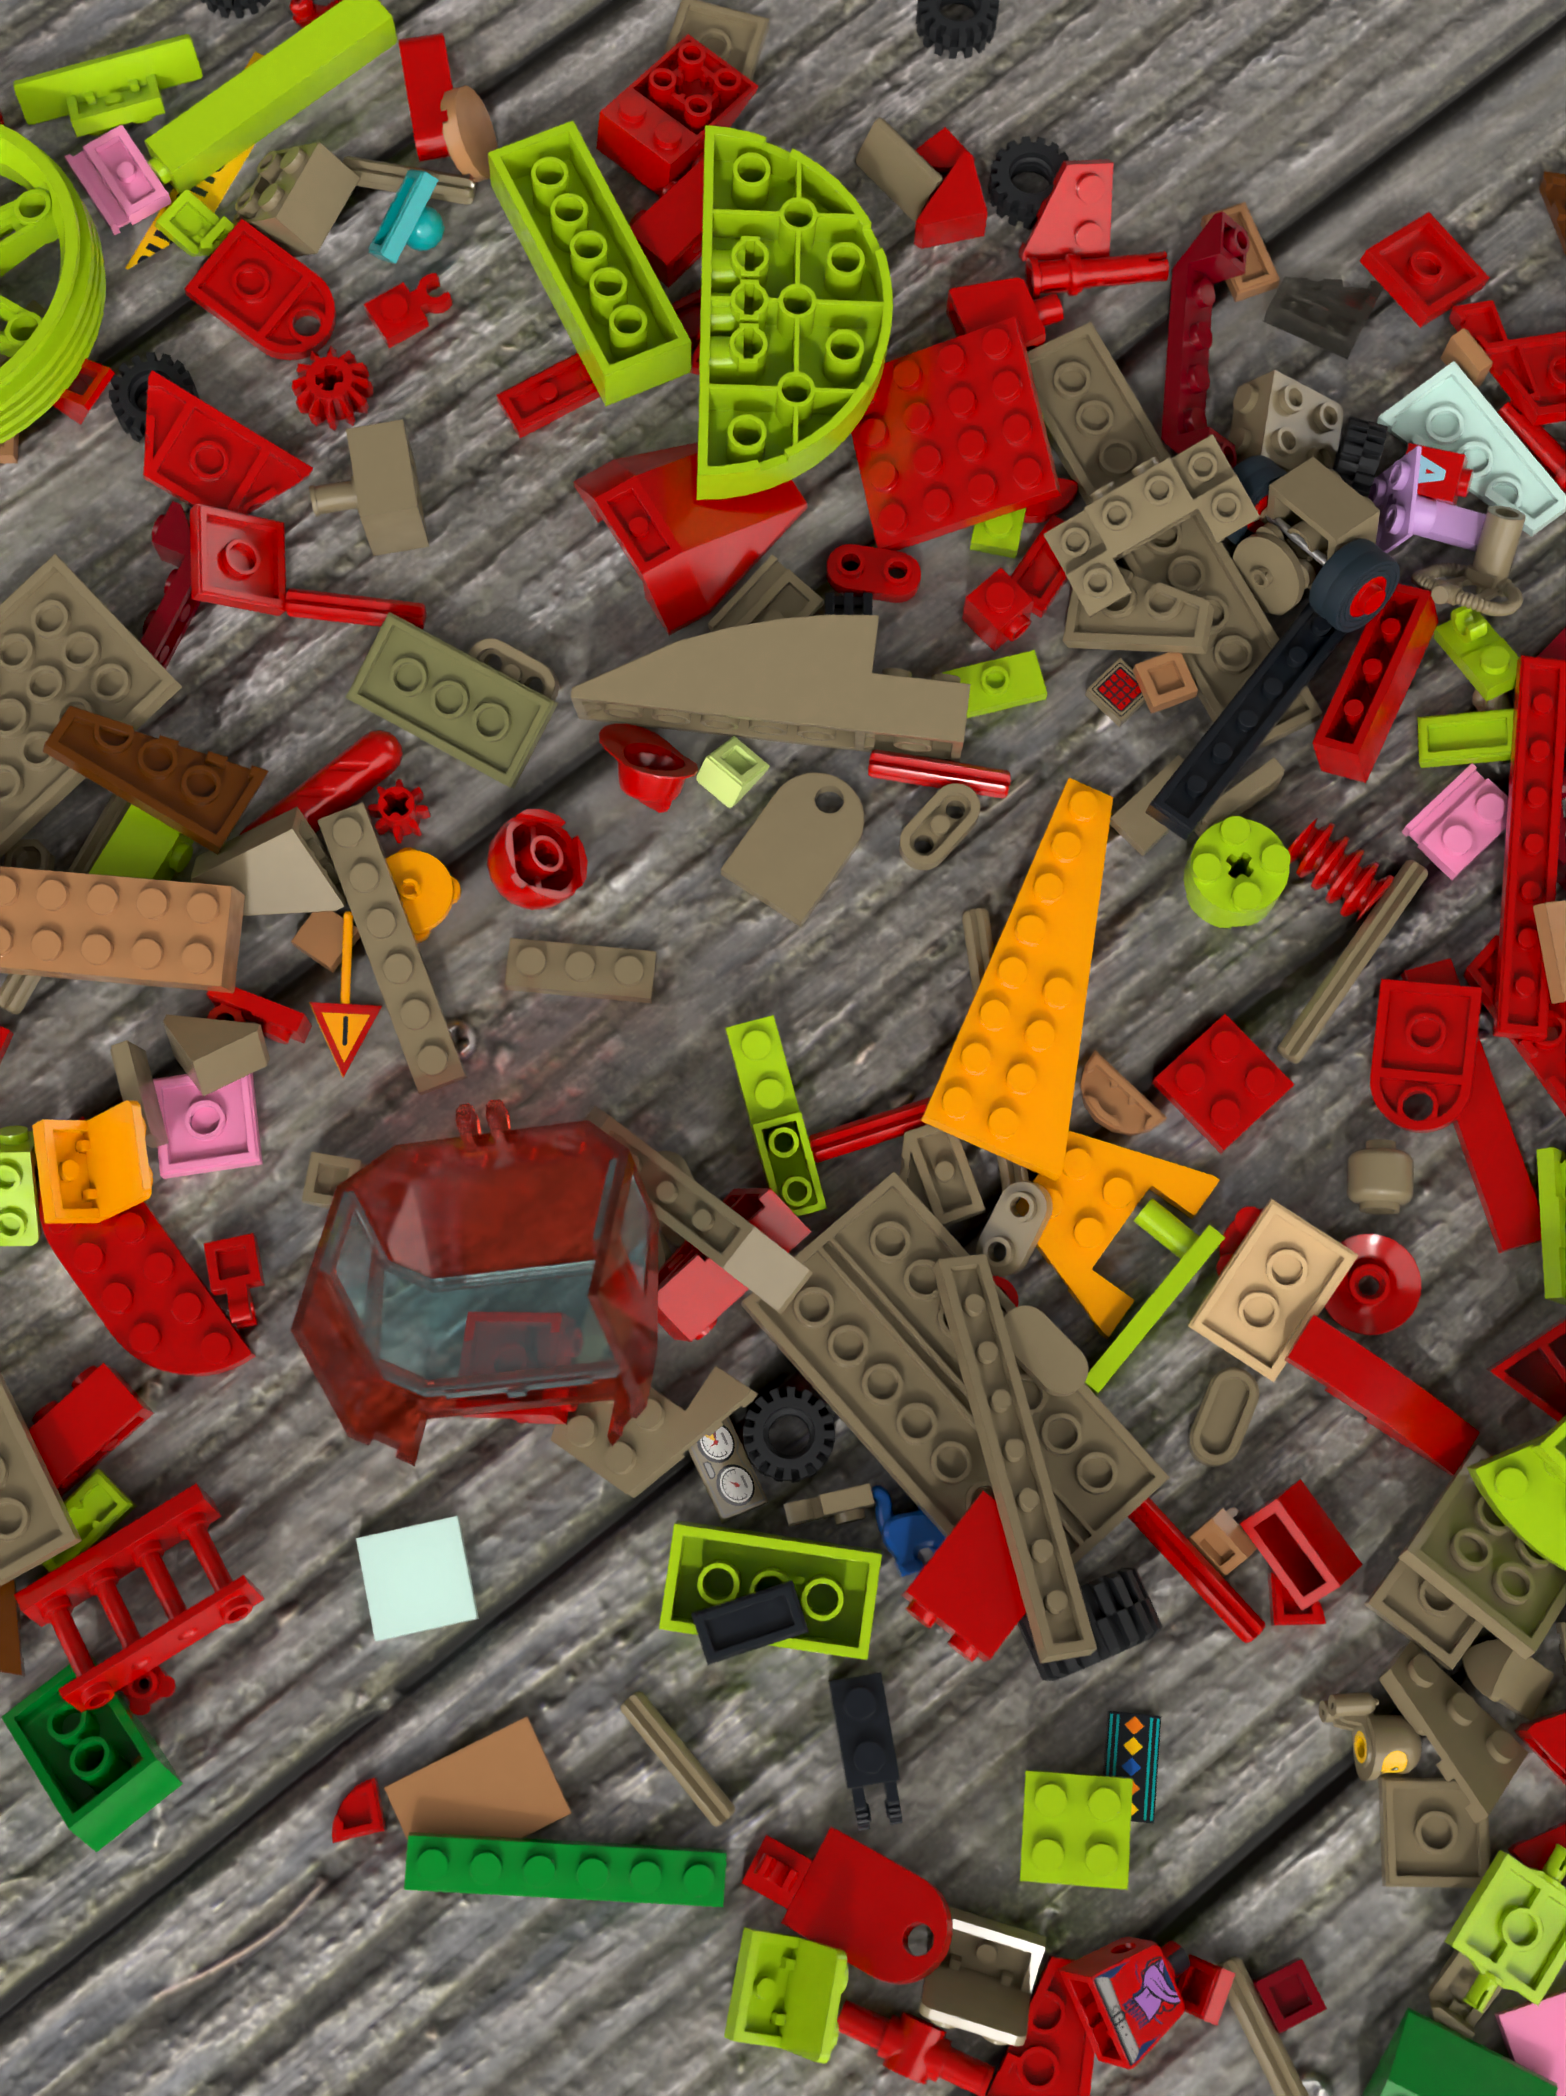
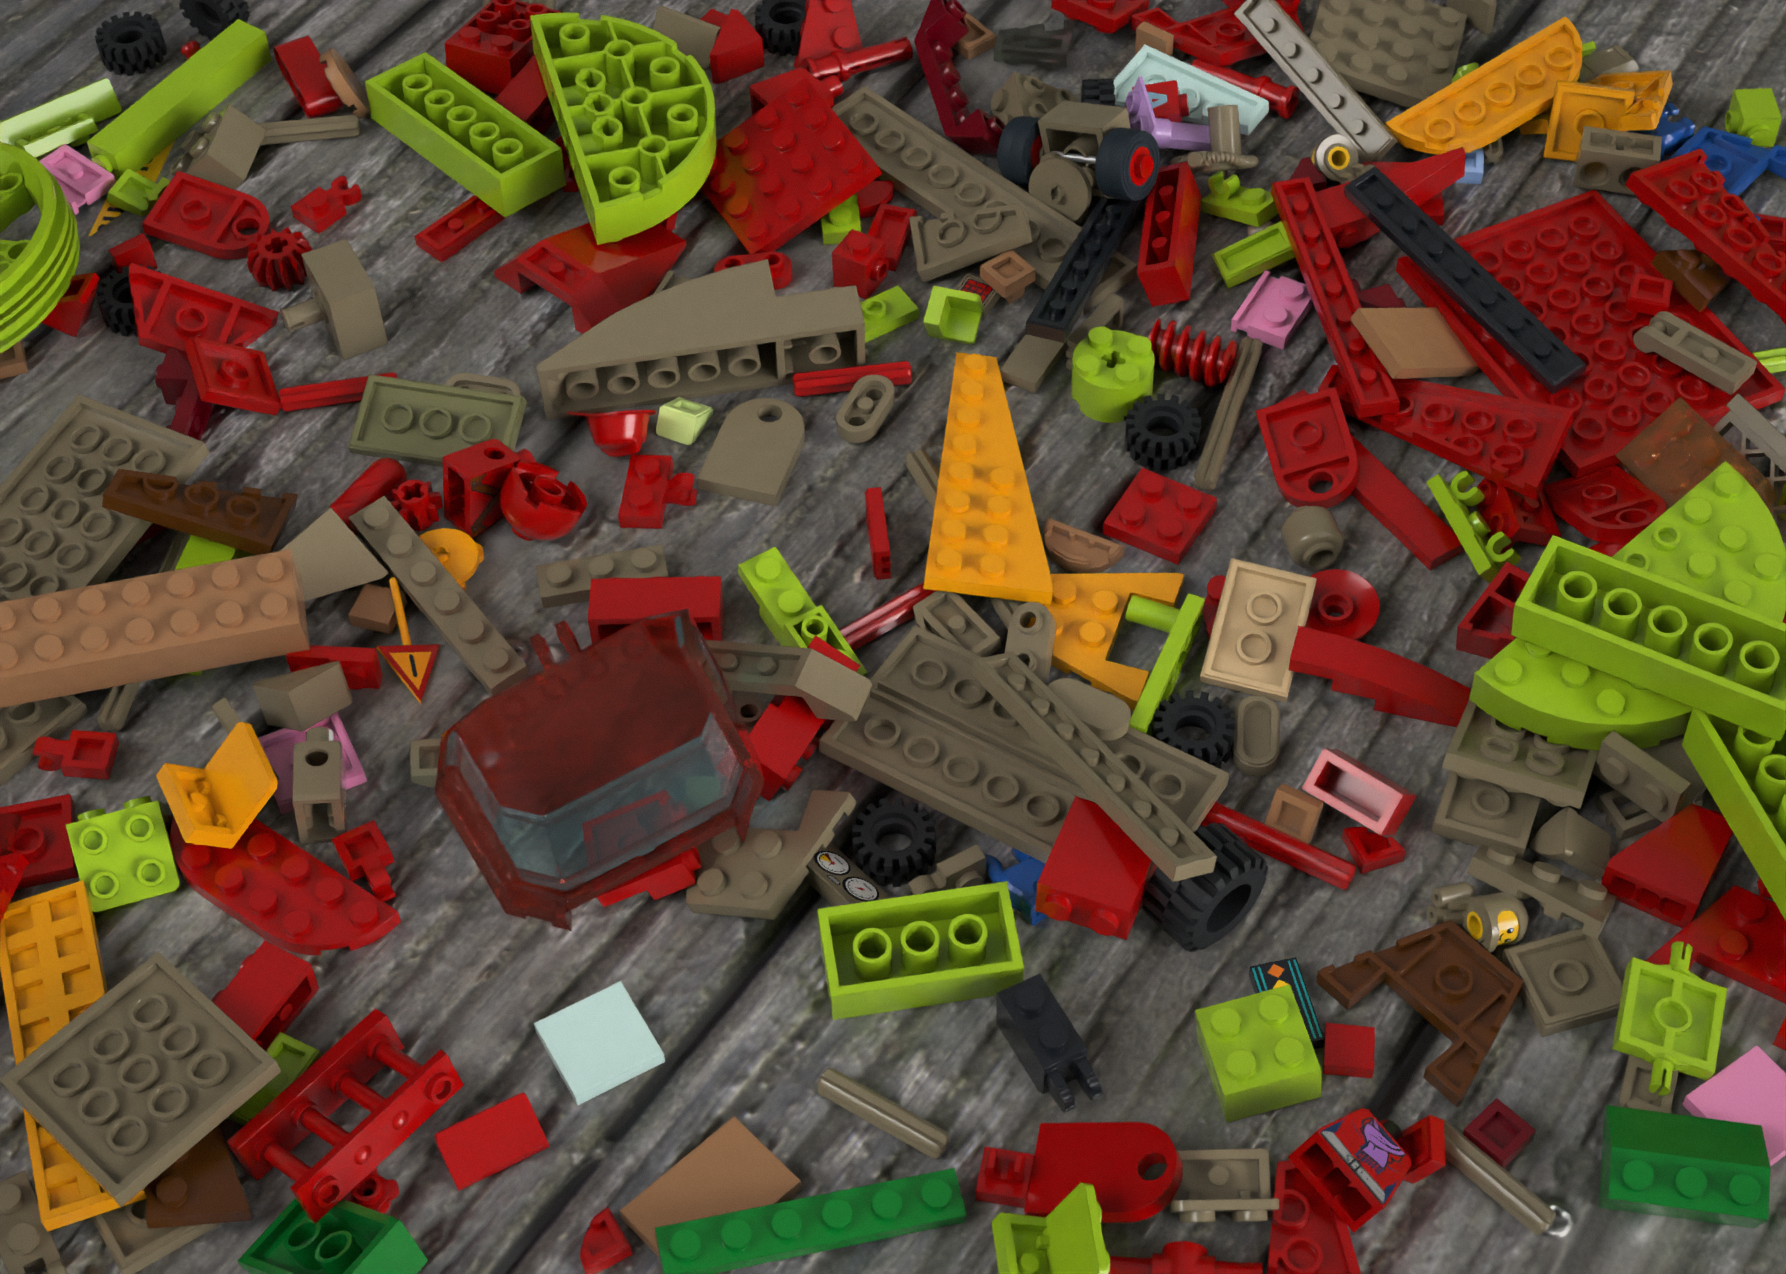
camera: 15 degrees left, 25 degrees down
teal tile [368,169,445,264] -> none
black tile [692,1579,809,1665] -> none
dark tan bracket [1043,434,1260,618] -> none
none -> red tile [108,233,158,275]
none -> dark tan torso [292,727,347,844]
none -> red slope [434,1092,550,1191]
none -> red torso [442,439,536,538]
none -> red brick [588,576,724,647]
none -> red plate [618,455,698,529]
none -> red tile [865,487,891,580]
none -> lime panel [923,285,984,345]
none -> black tyre [1125,394,1201,471]
none -> black tyre [1152,690,1235,769]
none -> reddish brown wing [1316,920,1524,1107]
none -> red tile [1323,1023,1375,1079]

